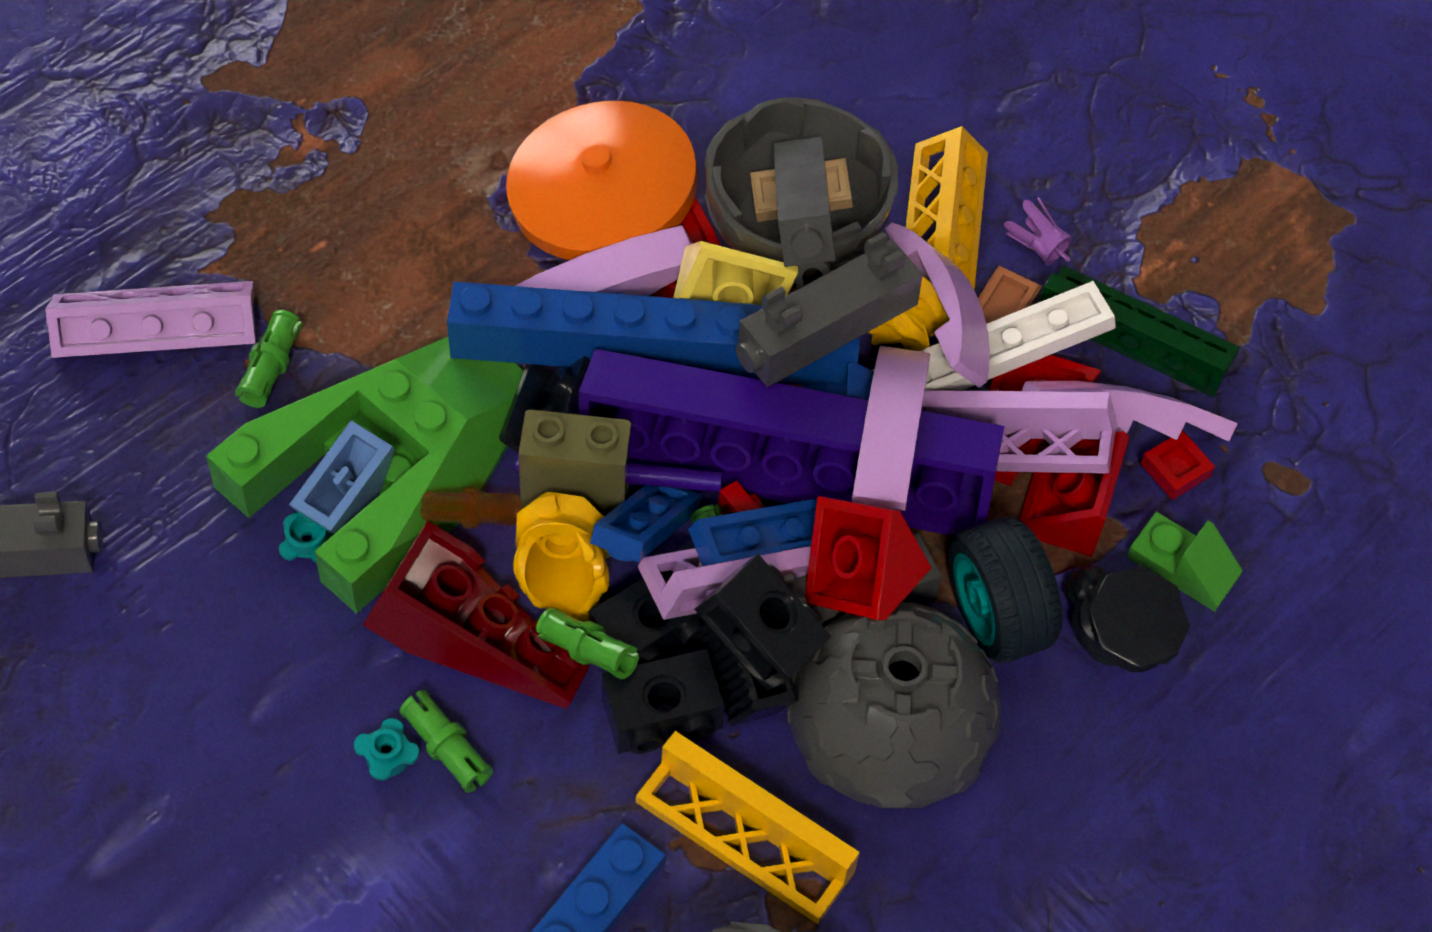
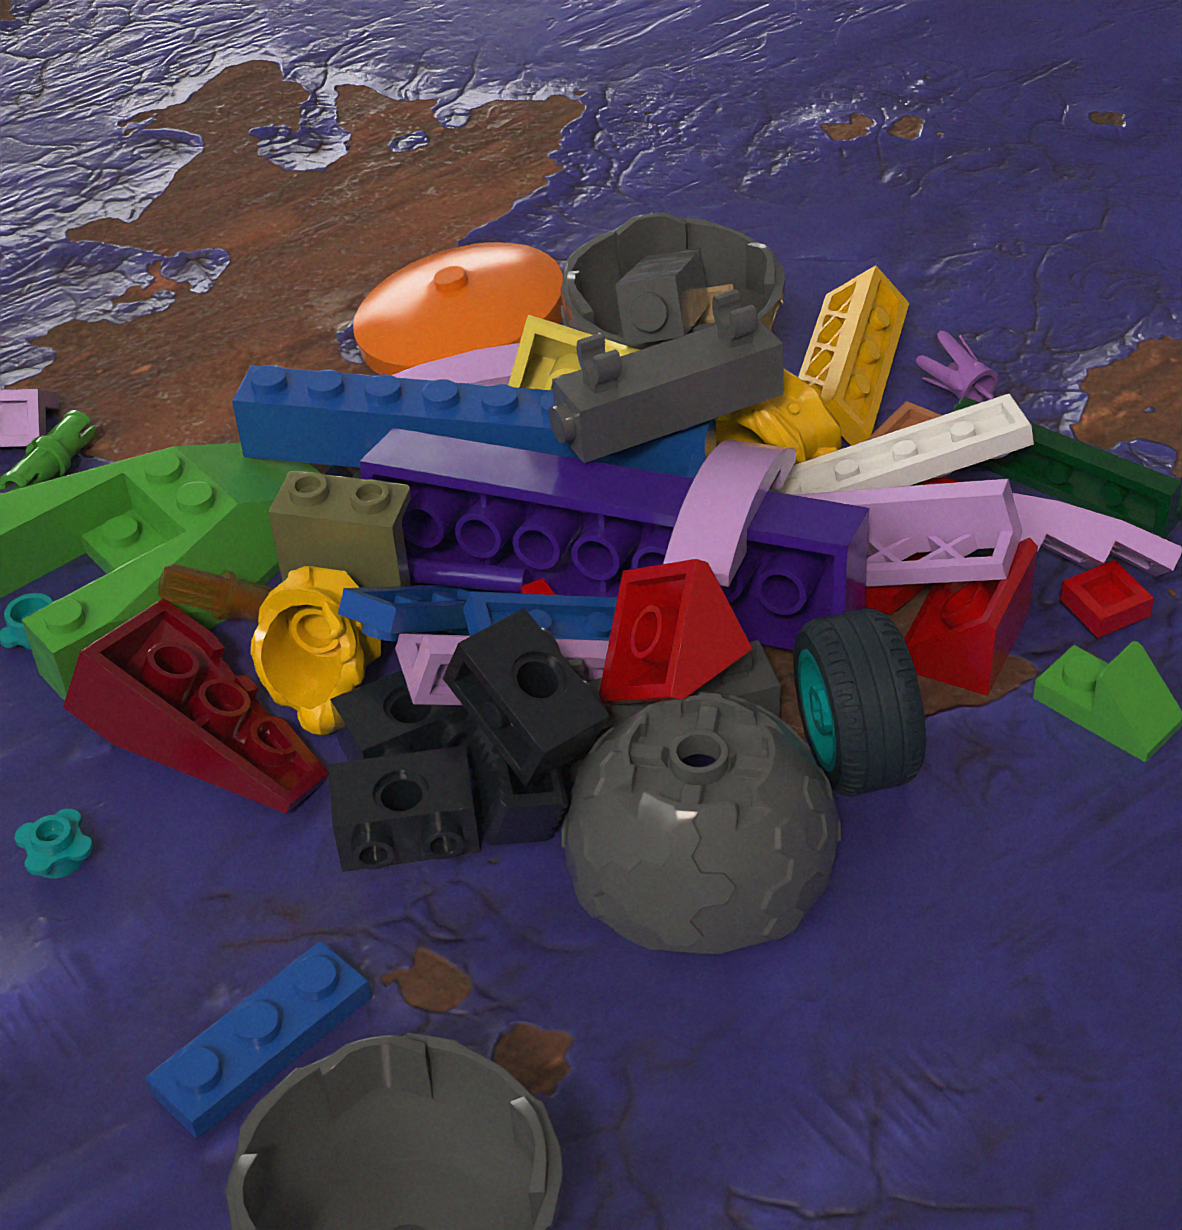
camera: 15 degrees right, 15 degrees down
medium blue slope [289,421,395,534] -> none
bright green pin [399,690,493,793] -> none
bright green pin [536,607,639,679] -> none
yellow fence [635,731,860,924] -> none
lavender slope [885,222,990,388] -> none
black piece [1064,565,1190,672] -> none

